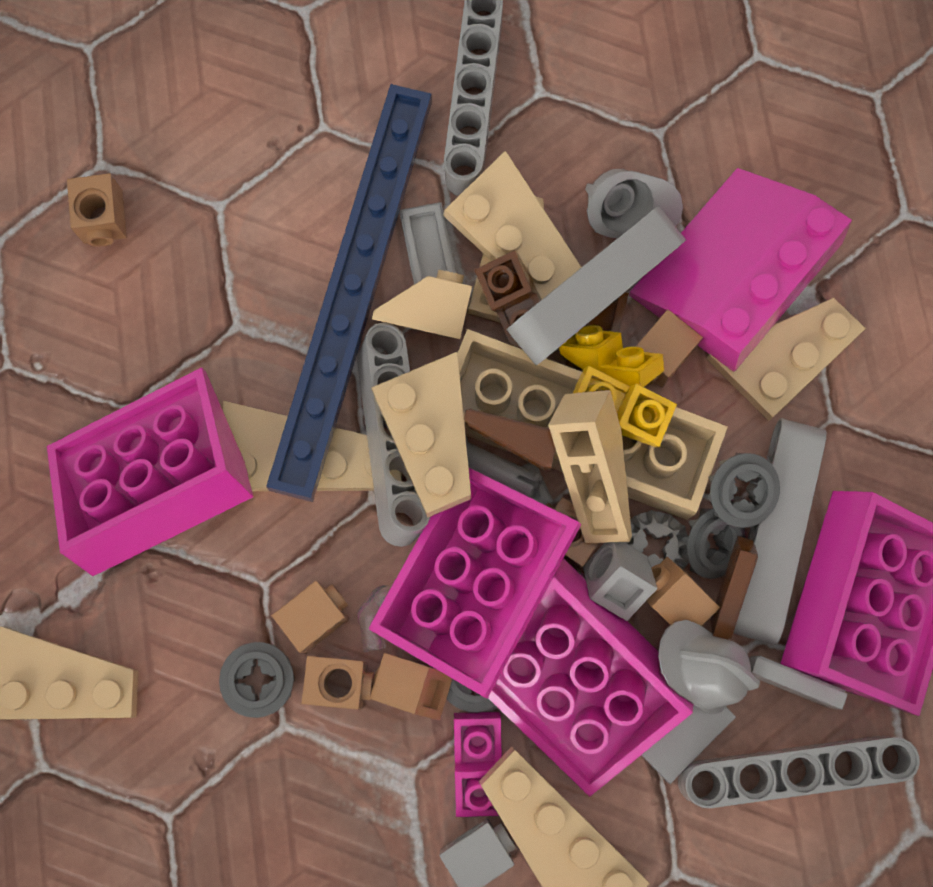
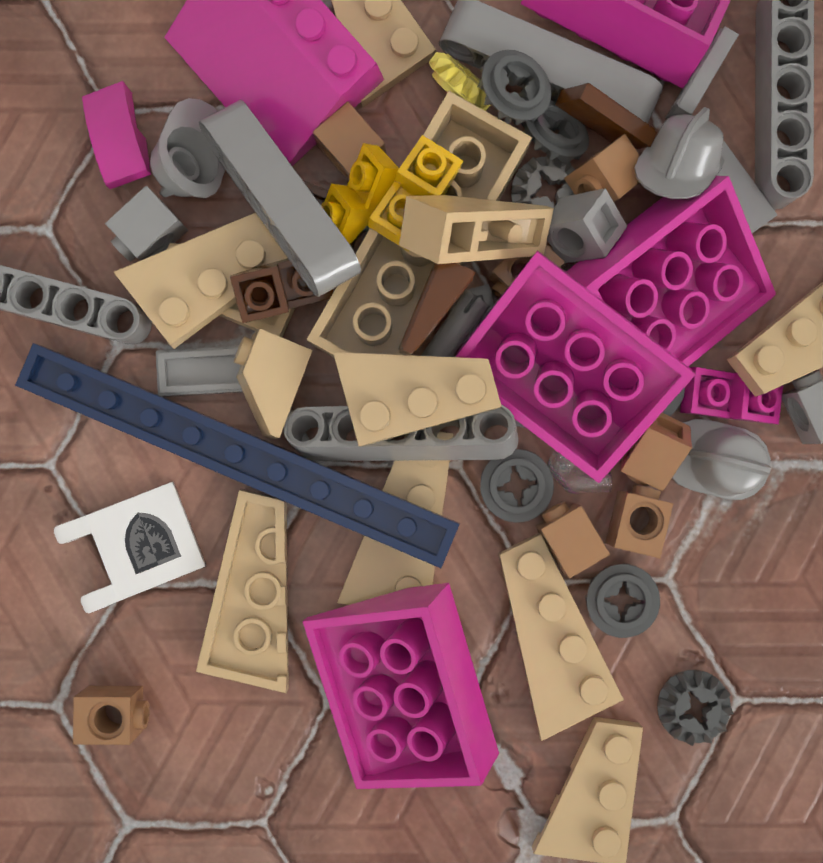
camera: 80 degrees left, 10 degrees up
none -> white flag [54,482,206,613]
none -> dark pink slope [82,81,151,189]
none -> light grey brick [105,185,188,262]
none -> tan wing [196,490,289,693]
none -> light yellow gear [429,52,490,111]
none -> dark grey gear [480,449,554,523]
none -> tan wing [498,533,624,741]
none -> dark grey gear [657,670,734,746]
none -> light grey piece [672,419,771,500]

